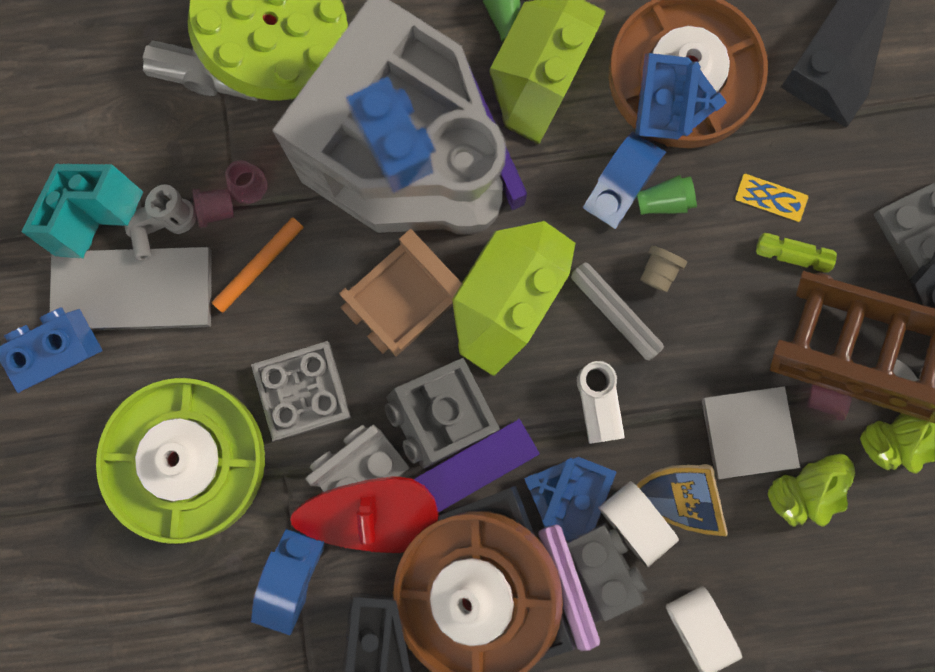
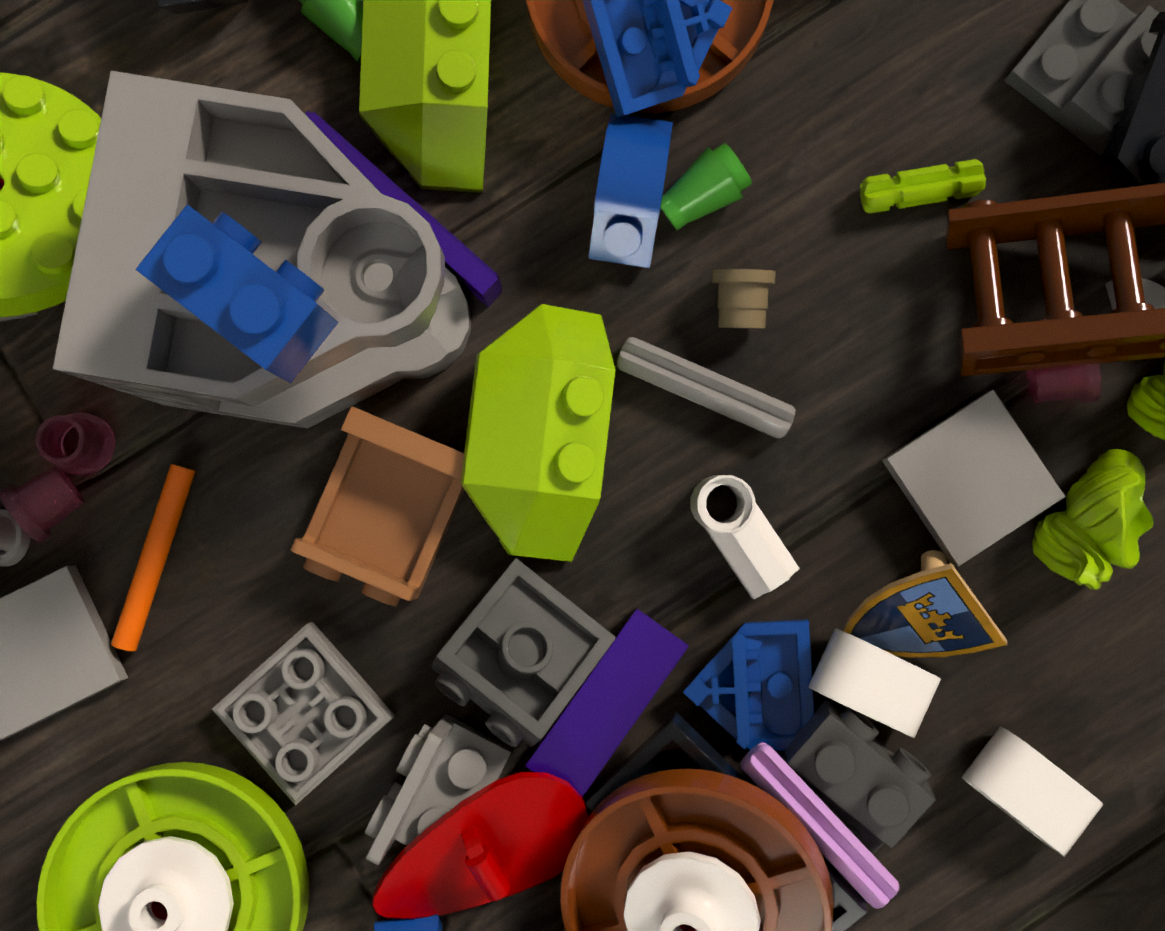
camera: 25 degrees left, 5 degrees up
yellow sticker [735,174,808,222] -> none

